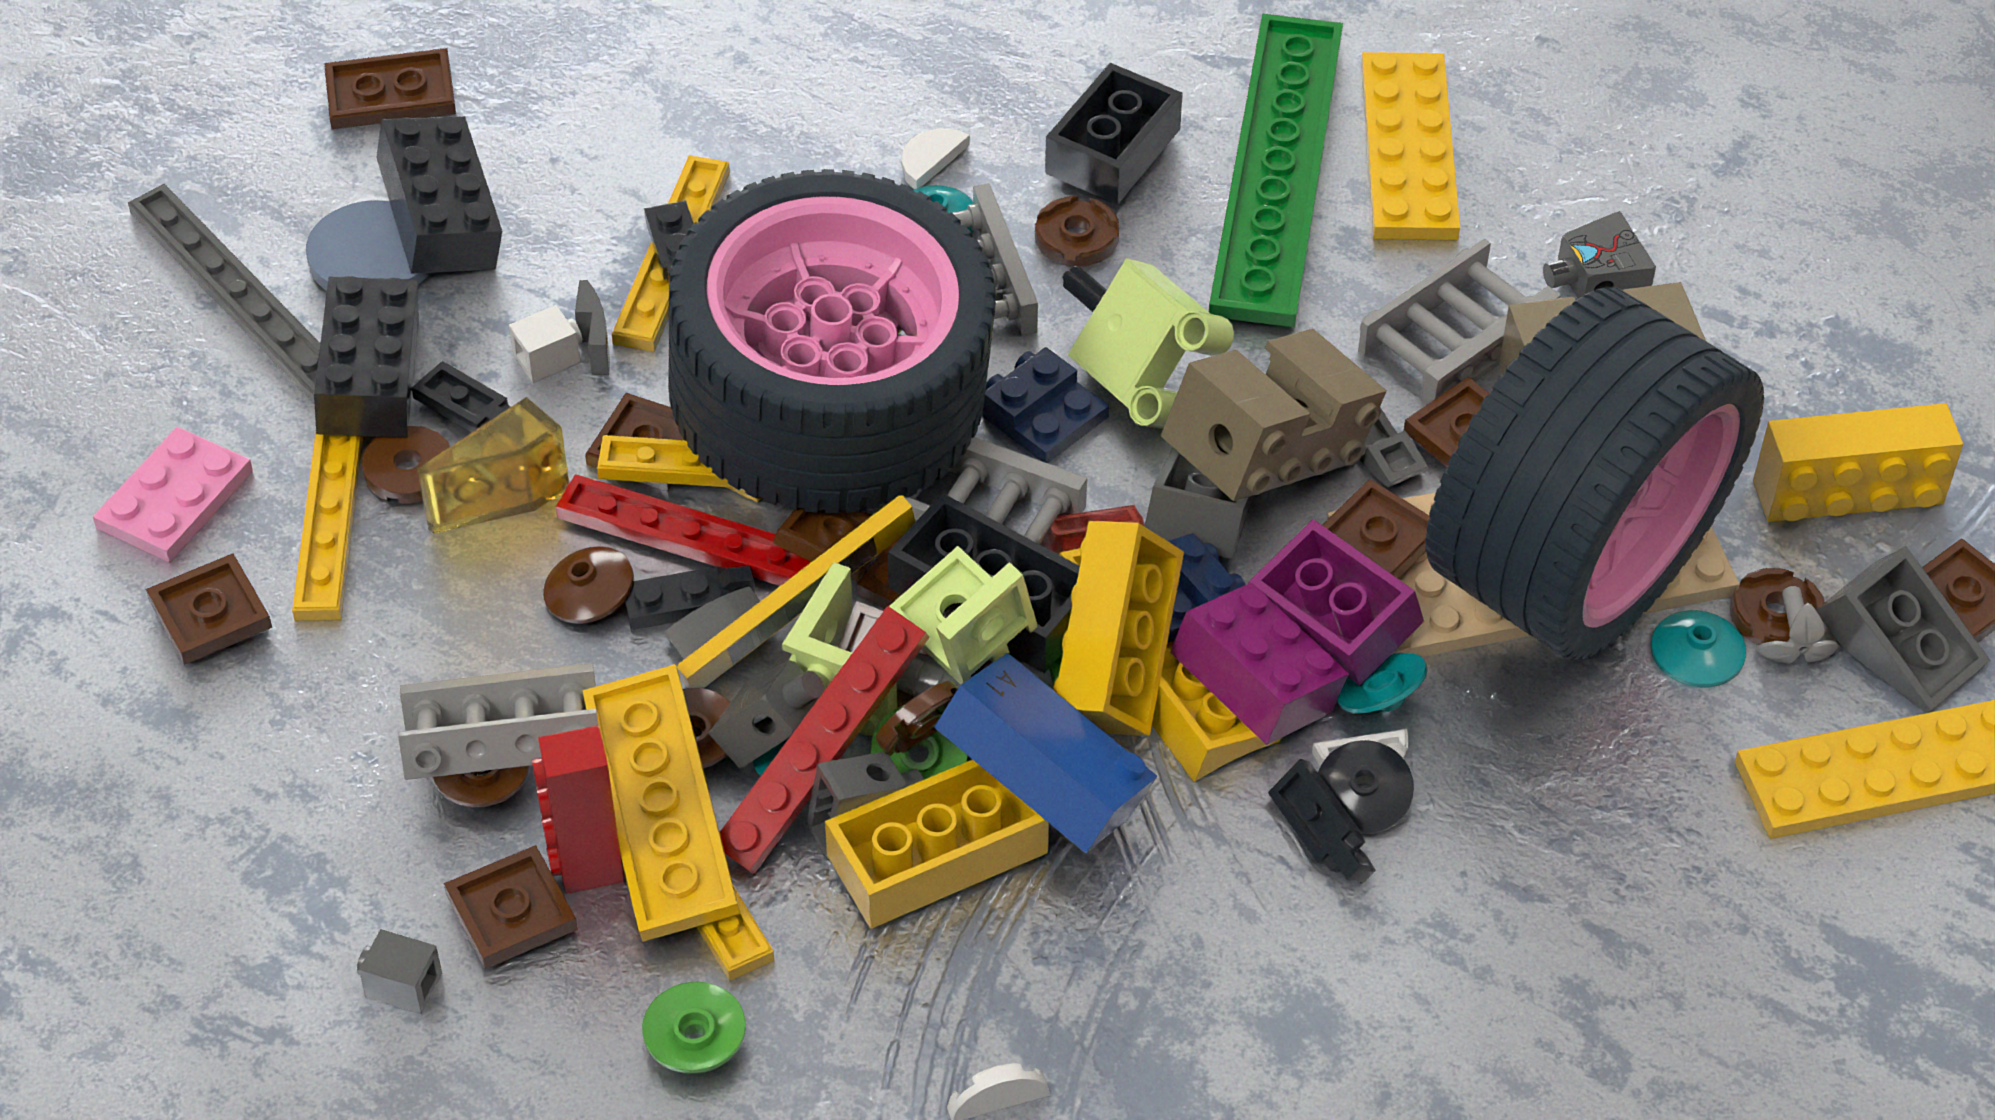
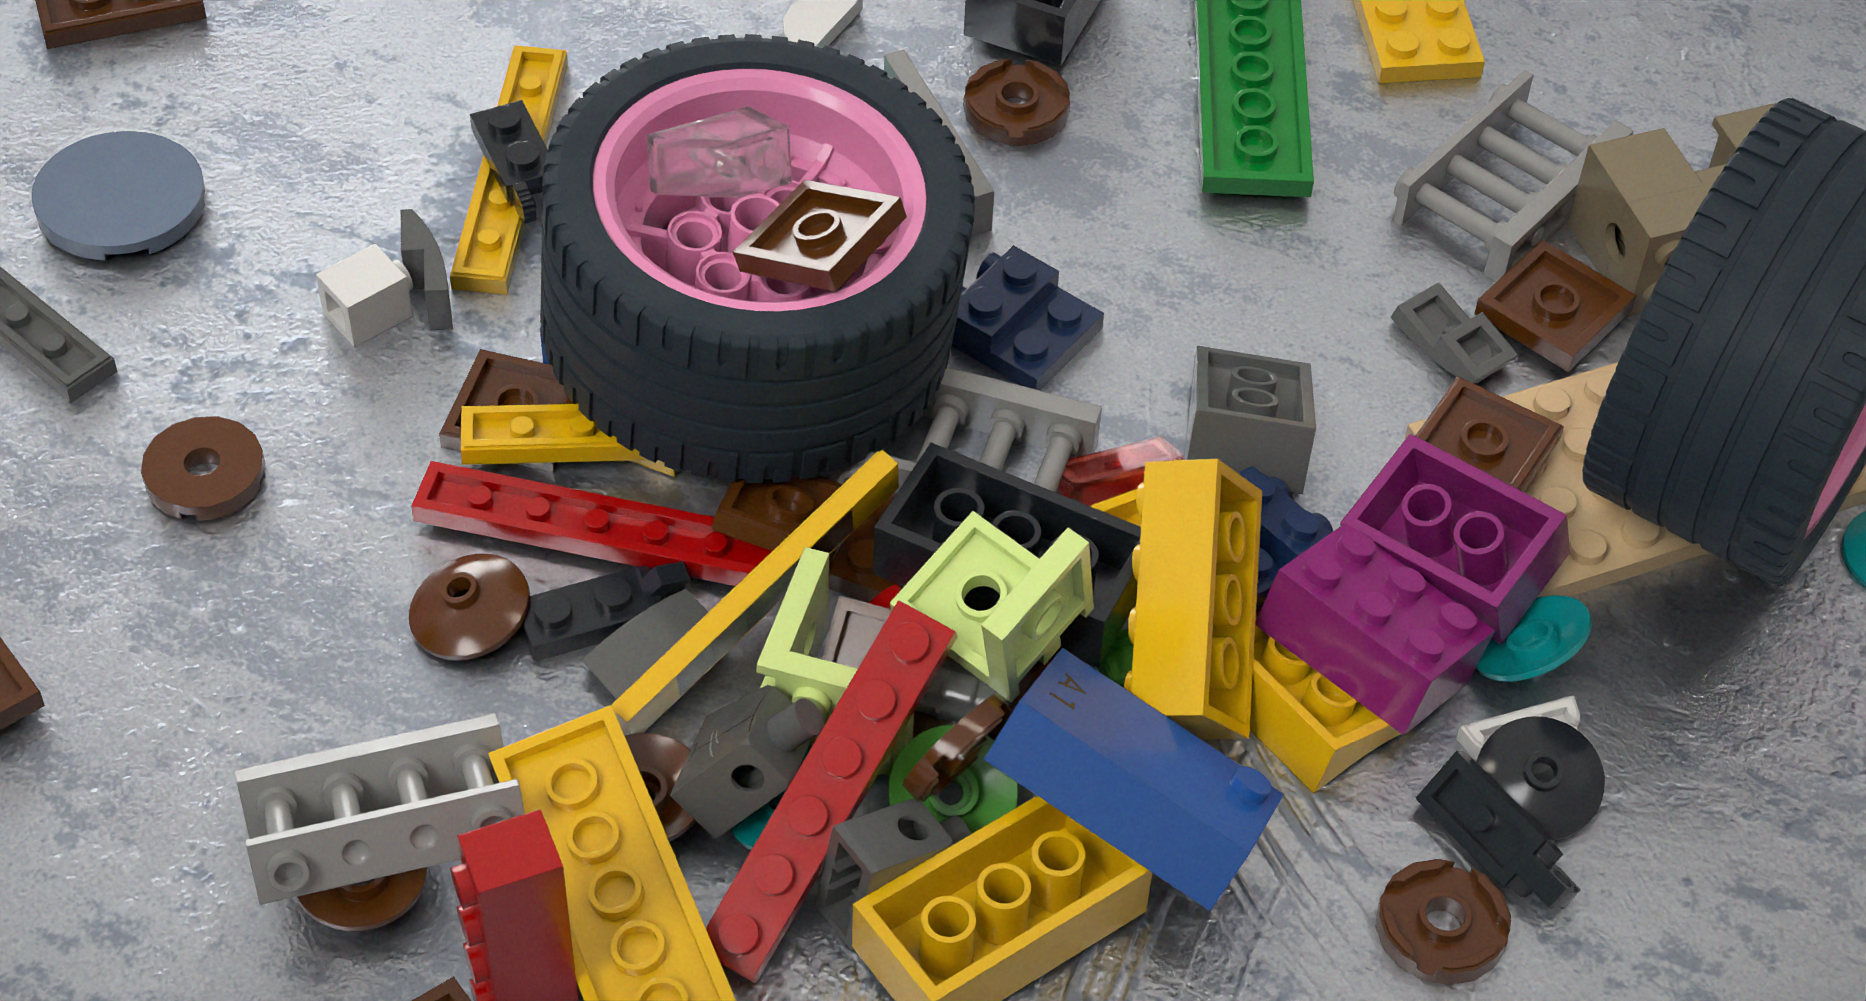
camera: 10 degrees left, 0 degrees up
yellow tile [292,432,363,621] -> none
black brick [314,276,419,438] -> none
black brick [376,116,503,273] -> none
black hinge [411,361,526,449] -> none
clear yellow slope [417,397,569,534] -> none
yellowish green piece [1062,258,1234,429] -> none
dark tan piece [1161,328,1387,501] -> none
dark grey torso [1543,211,1656,298] -> none
none -> clear slope [647,106,792,198]
none -> reddish brown plate [733,180,907,291]
none -> reddish brown tile [1376,859,1511,985]

